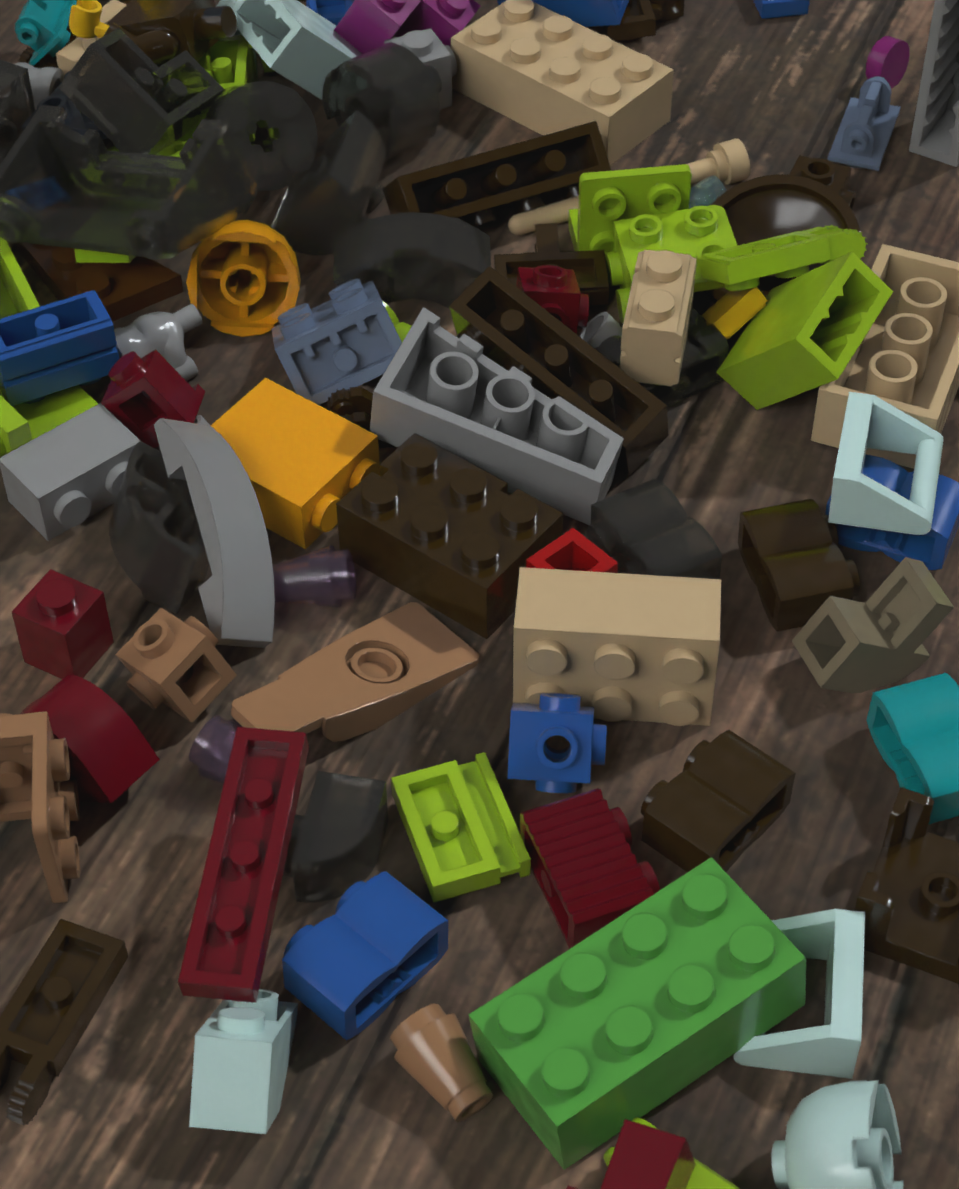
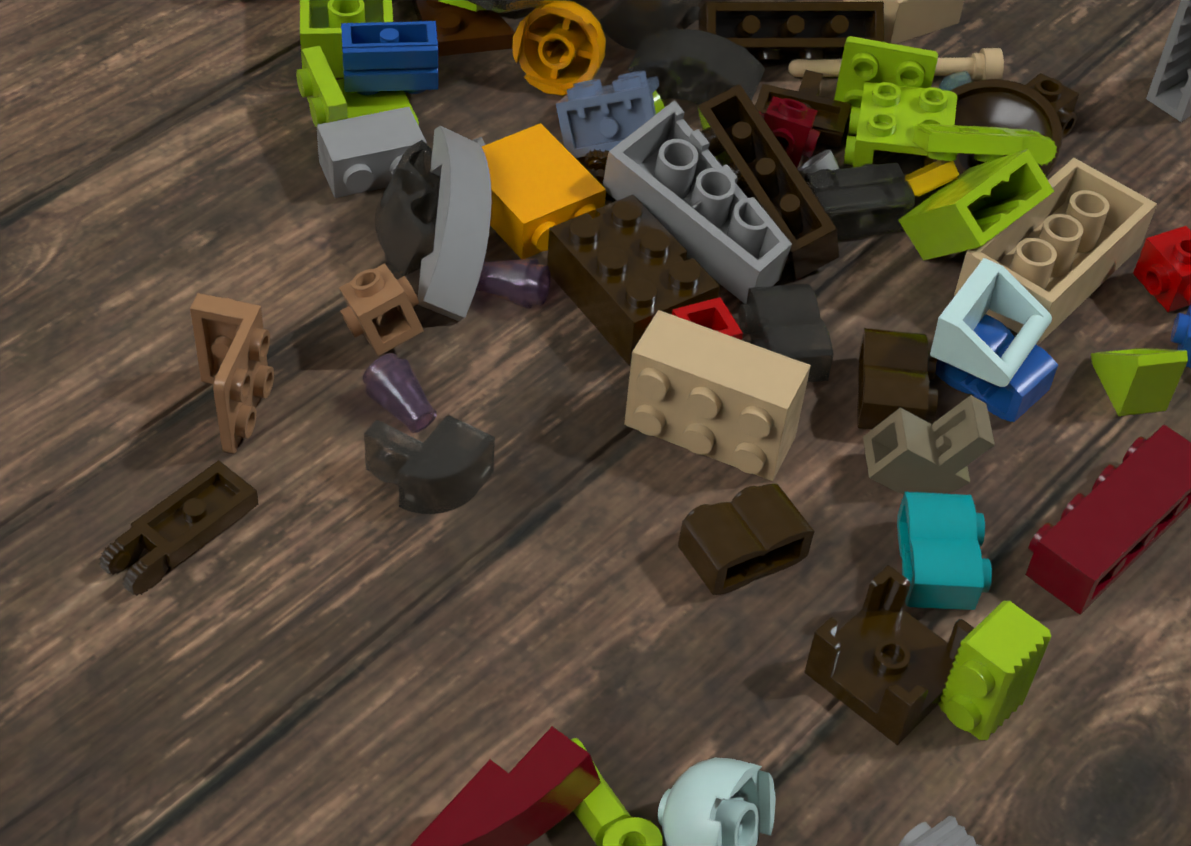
camera: 15 degrees right, 0 degrees up
dark red brick [11,569,114,679] -> none
dark red brick [20,674,160,803] -> none
dark red brick [101,349,206,452] -> none
light grey piece [114,304,203,381] -> none
dark red plate [178,727,309,1003] -> none
light aqua slope [189,989,298,1134] -> none
medium nougat piece [231,602,480,742] -> none
blue brick [282,871,448,1040] -> none
medium nougat cone [390,1004,493,1122] -> none
lime plate [391,752,531,902] -> none
bright green brick [469,857,806,1170] -> none
blue brick [507,693,607,793] -> none
dark red brick [520,788,660,949] -> none
tan brick [620,249,697,386] -> none
light aqua tile [733,909,865,1079] -> none
sand blue hinge [828,76,901,171] -> none
magenta tile [866,36,910,89] -> none

